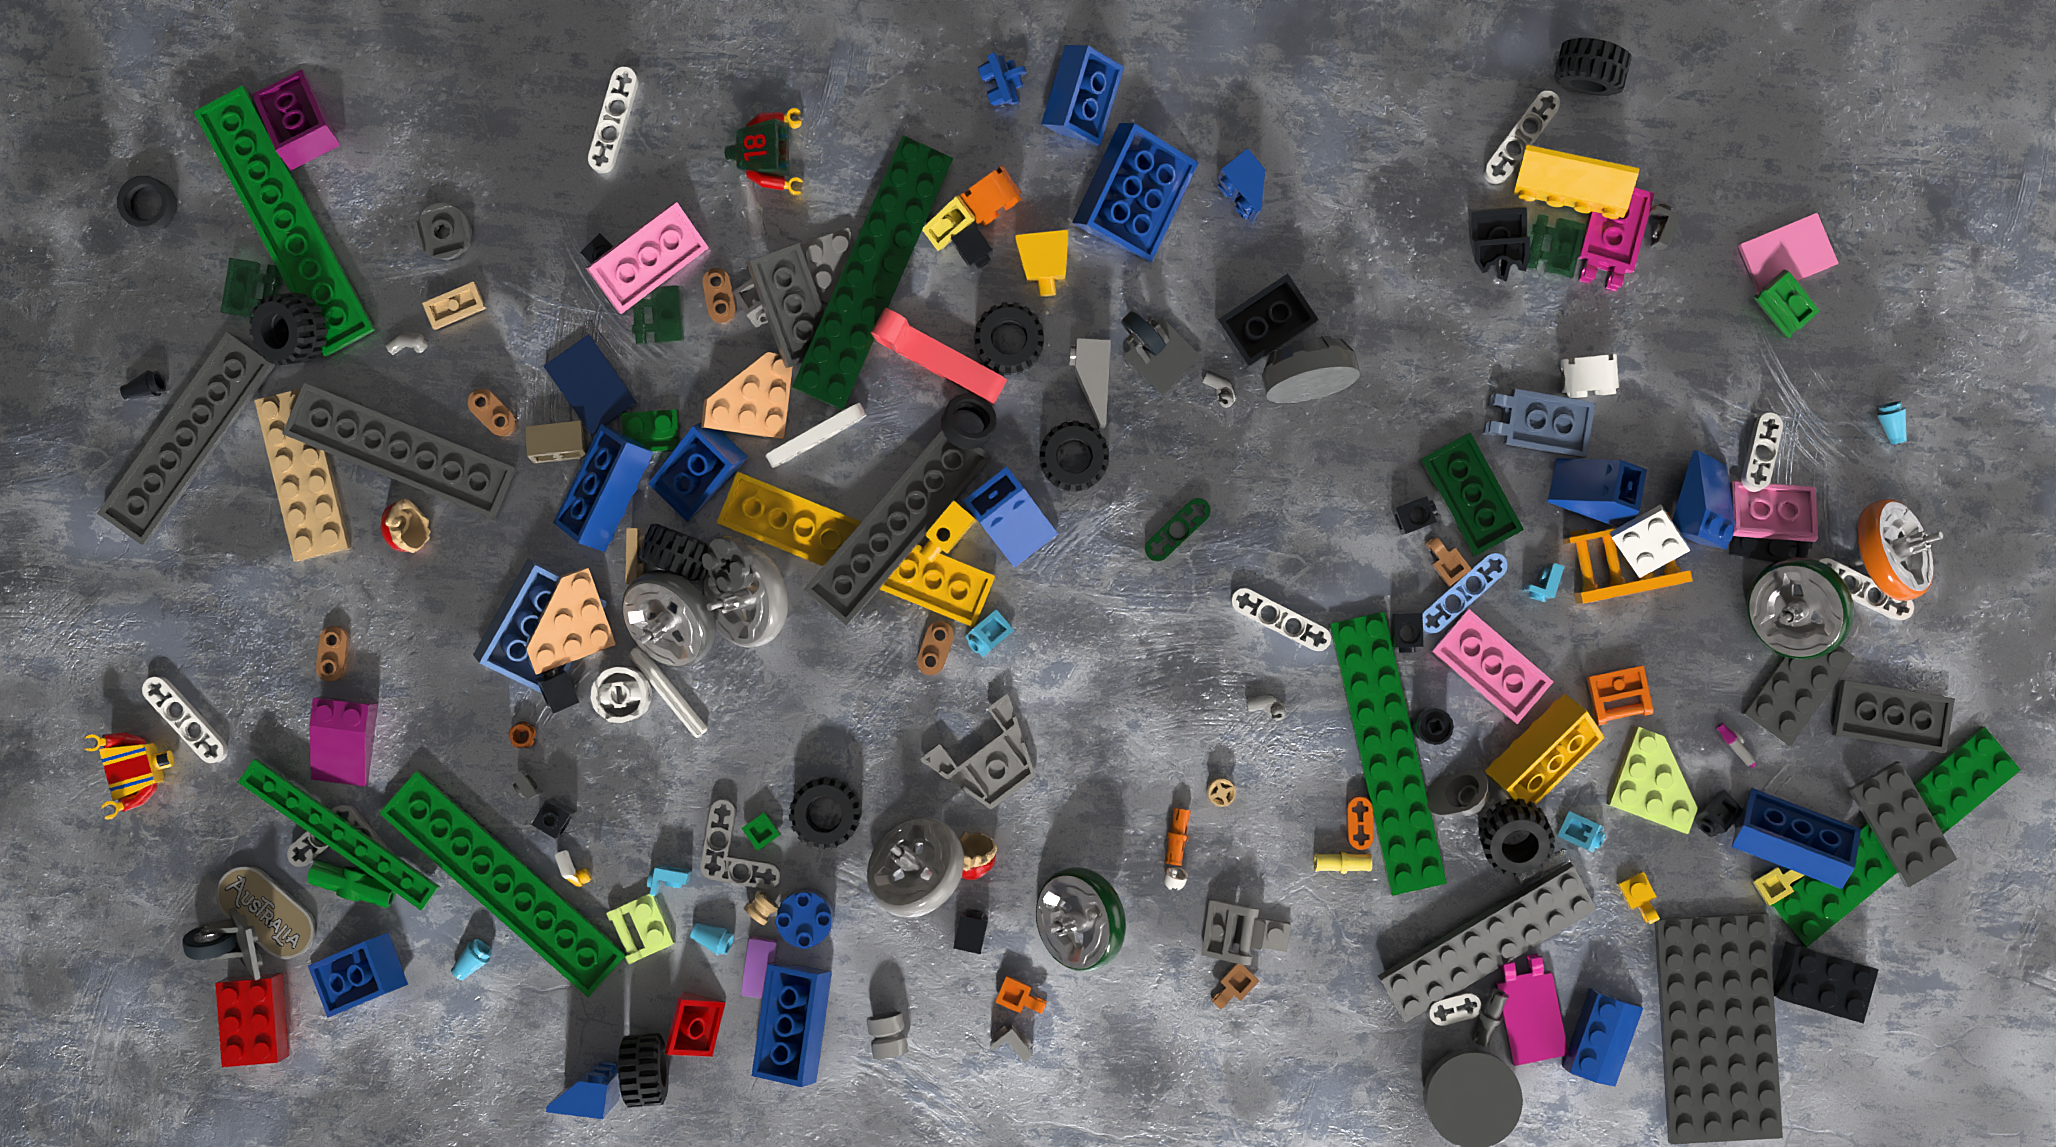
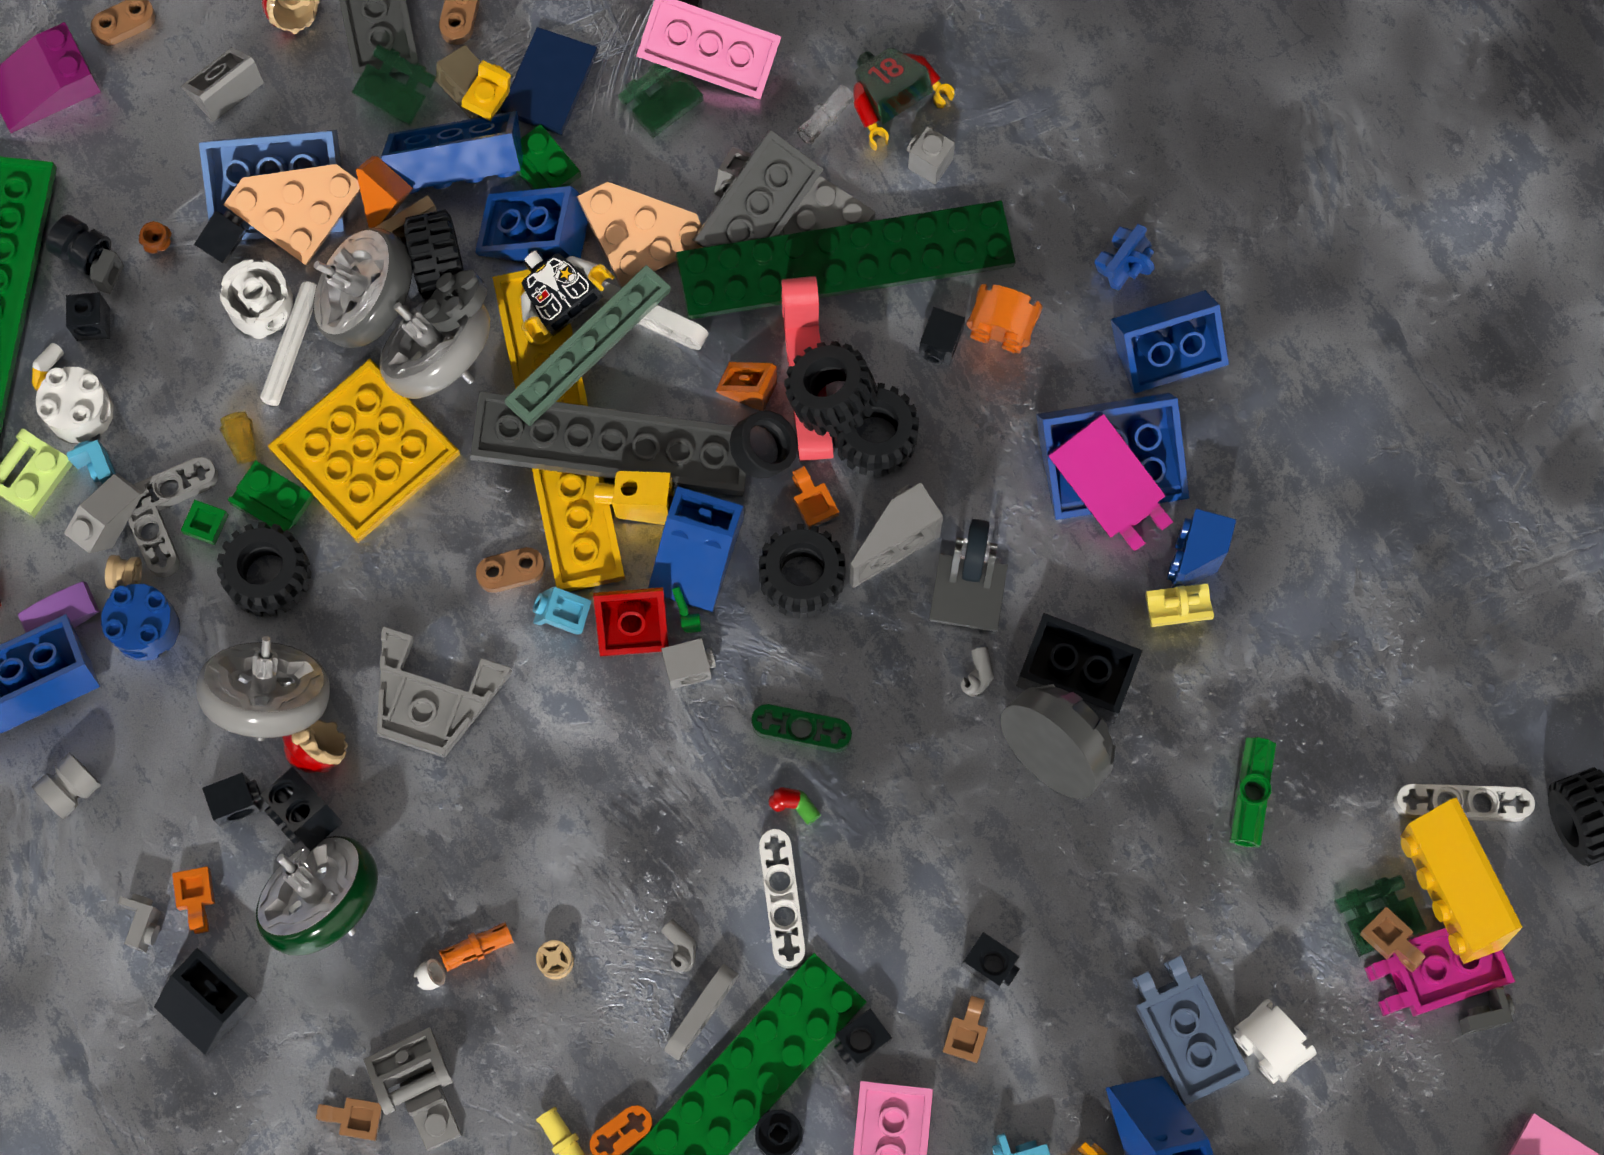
camera: 55 degrees right, 15 degrees down
medium azure cone [690,923,734,955] -> none
medium nougat plate [702,268,737,324] -> none
light yellow slope [922,195,975,251] -> none
yellow torso [1015,230,1068,297] -> none
dark green plate [1420,432,1524,557] -> none
light blue beam [1421,553,1508,633] -> none
black plate [1469,207,1530,282] -> none
none -> white brick [36,367,114,443]
none -> black wheel [46,214,111,275]
none -> light grey slope [64,473,143,554]
none -> black slope [154,948,257,1056]
none -> light grey slope [181,47,264,122]
none -> clear yellow cone [219,412,257,464]
none -> green plate [228,460,314,532]
none -> black brick [260,766,343,851]
none -> yellow tile [267,358,460,543]
none -> clear green plate [352,44,437,126]
none -> orange slope [356,156,413,228]
none -> yellow bracket [461,60,511,121]
none -> sand green plate [505,265,671,426]
none -> torso [521,250,615,343]
none -> red slope [593,587,669,656]
none -> light grey brick [661,638,716,690]
none -> light grey beam [664,964,739,1061]
none -> green hand [672,586,701,633]
none -> orange slope [716,362,777,411]
none -> arm [768,787,821,825]
none -> black tyre [784,341,878,437]
none -> orange plate [792,466,840,530]
none -> light grey brick [907,126,955,185]
none -> dark pink tile [1047,413,1173,552]
none -> light yellow hips [1145,583,1214,627]
none -> green piece [1229,737,1276,848]
none -> medium nougat plate [1360,907,1426,973]

